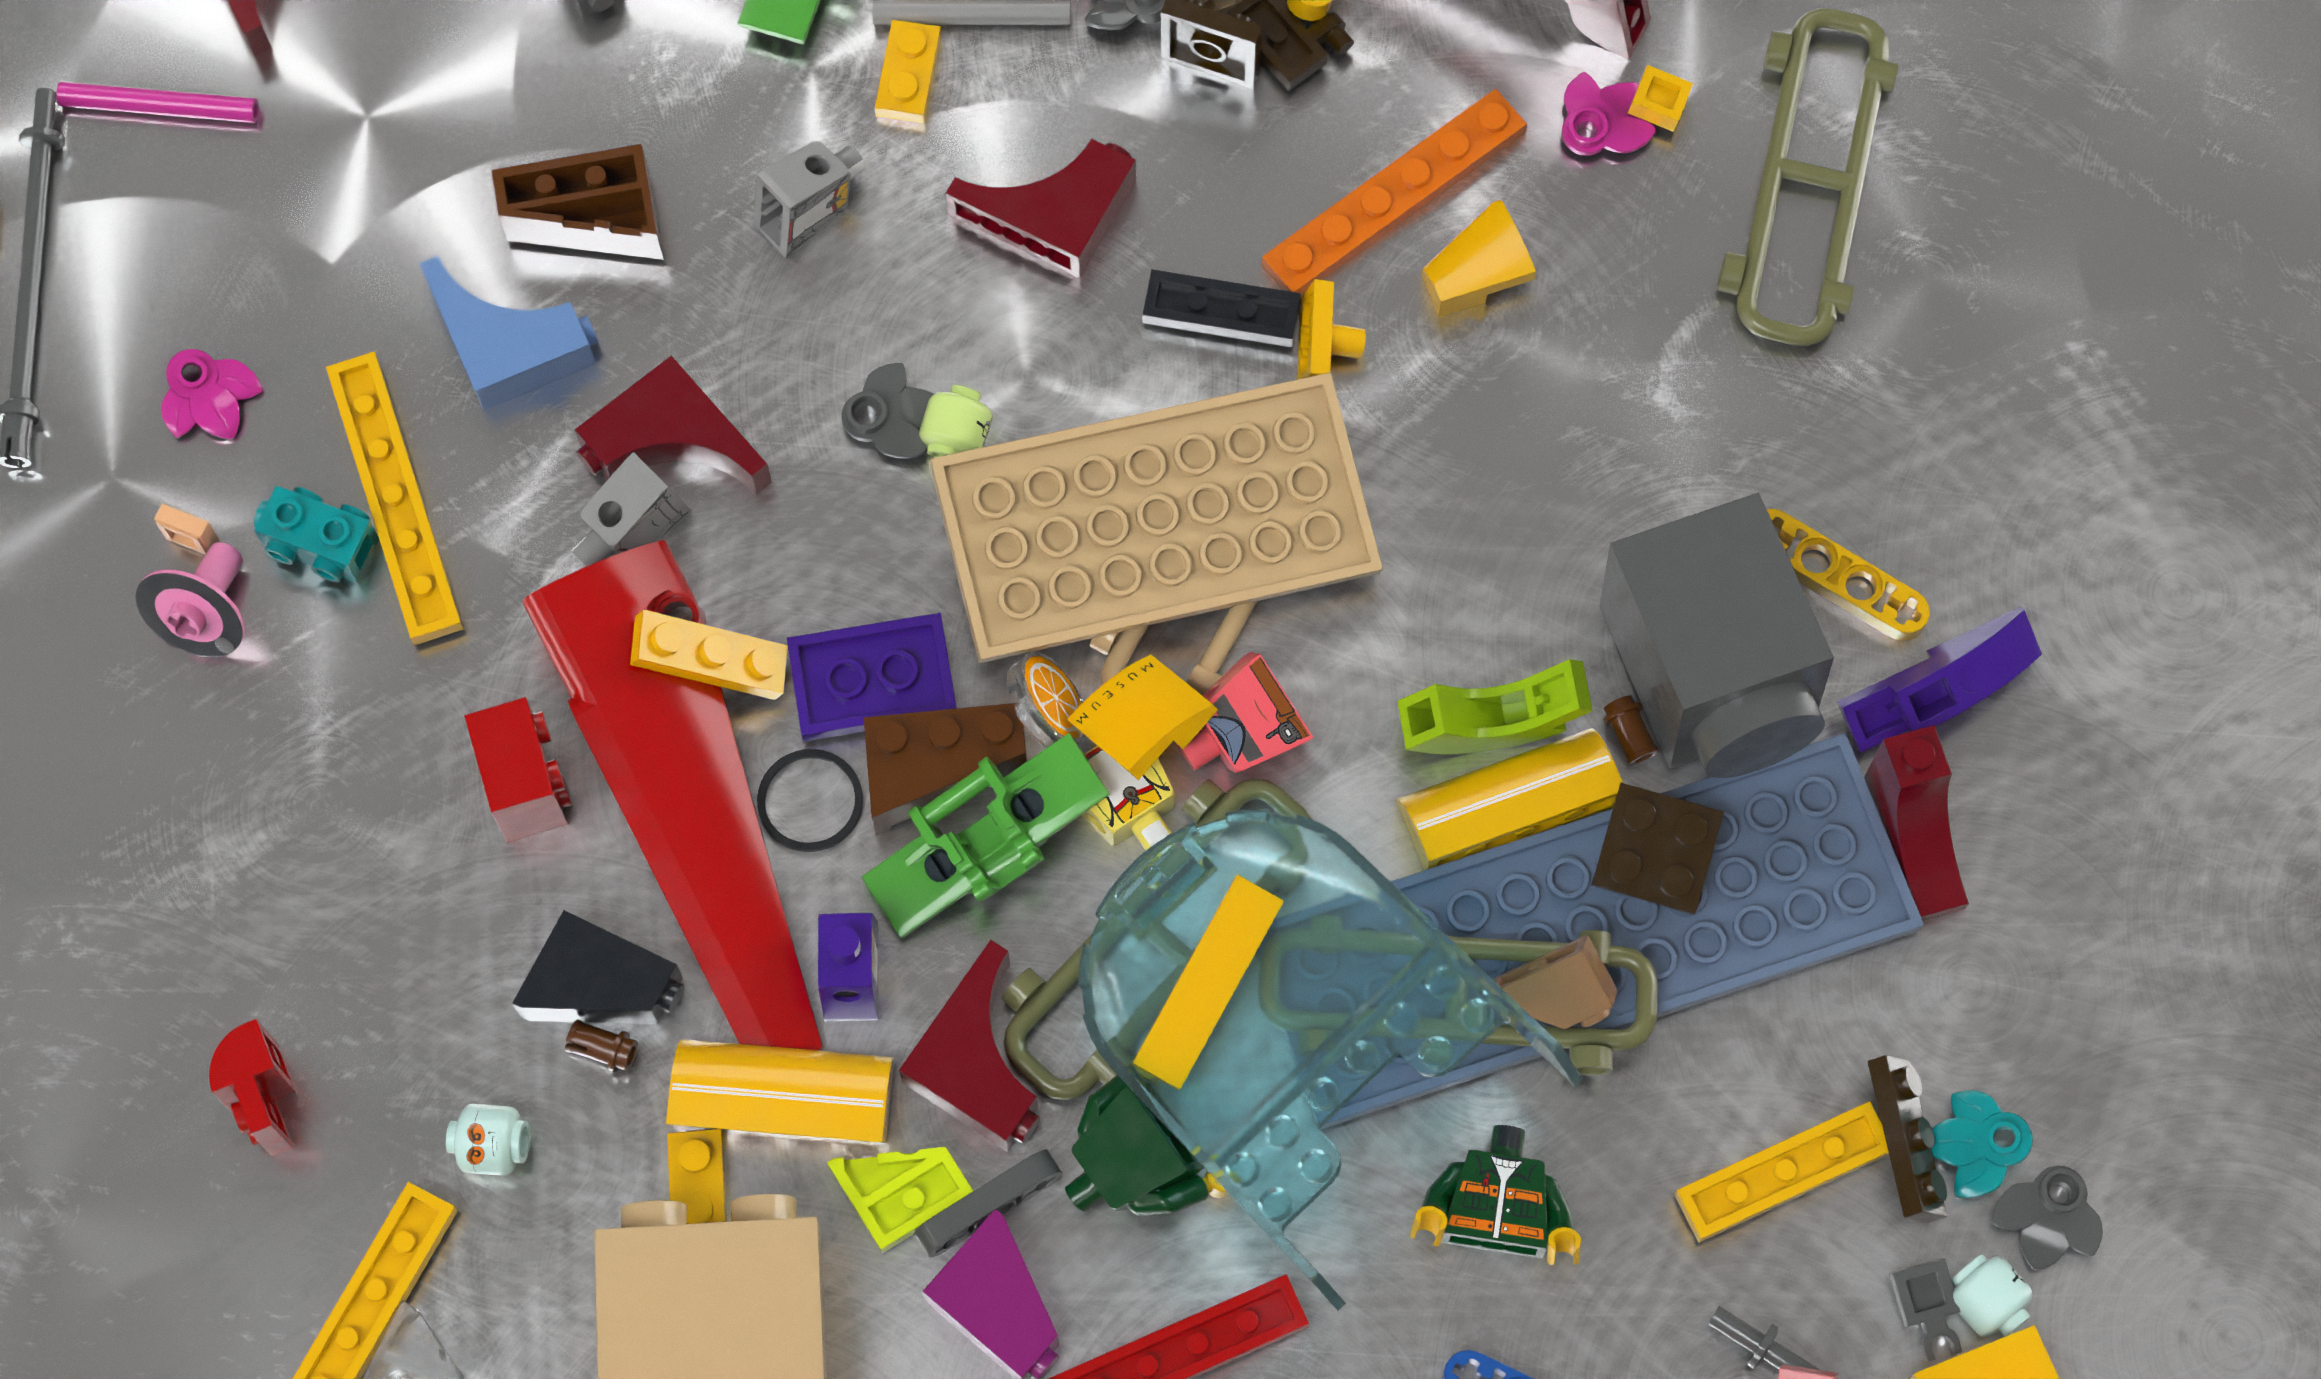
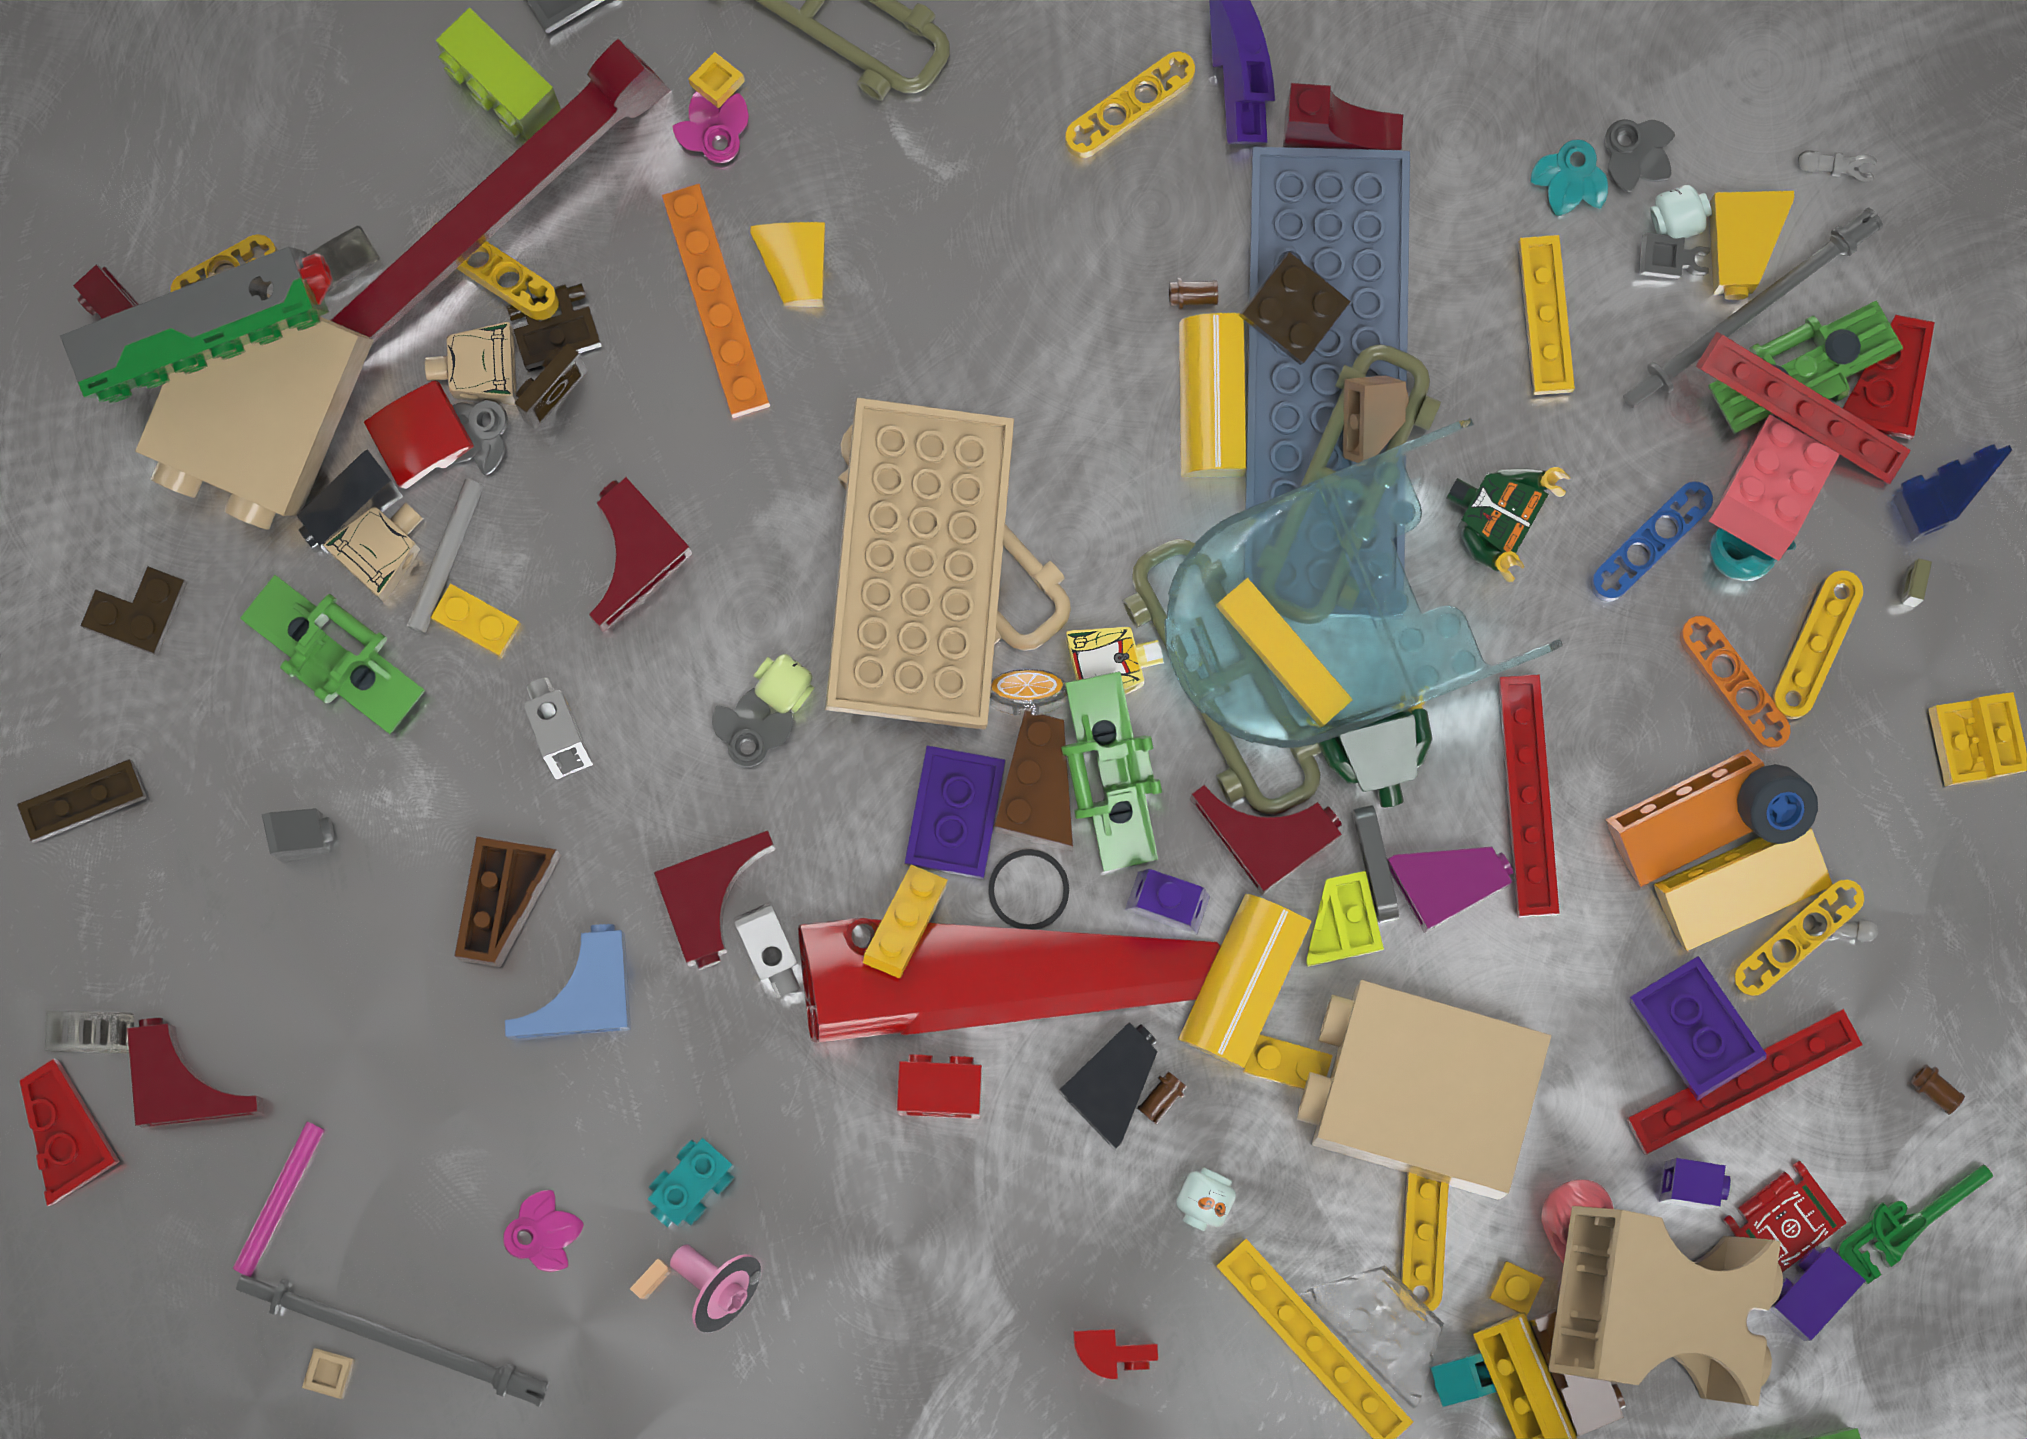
camera: 70 degrees left, 10 degrees up
yellow plate [326,351,464,646] -> none
yellow slope [1067,654,1218,781] -> none
black plate [1142,269,1301,347] -> none
coral torso [1177,652,1314,773] -> none
yellow tile [1297,279,1366,380] -> none
lime arch [1397,659,1593,754] -> none
dark grey container [1600,492,1834,778] -> none
dark brown plate [1867,1055,1948,1223] -> none

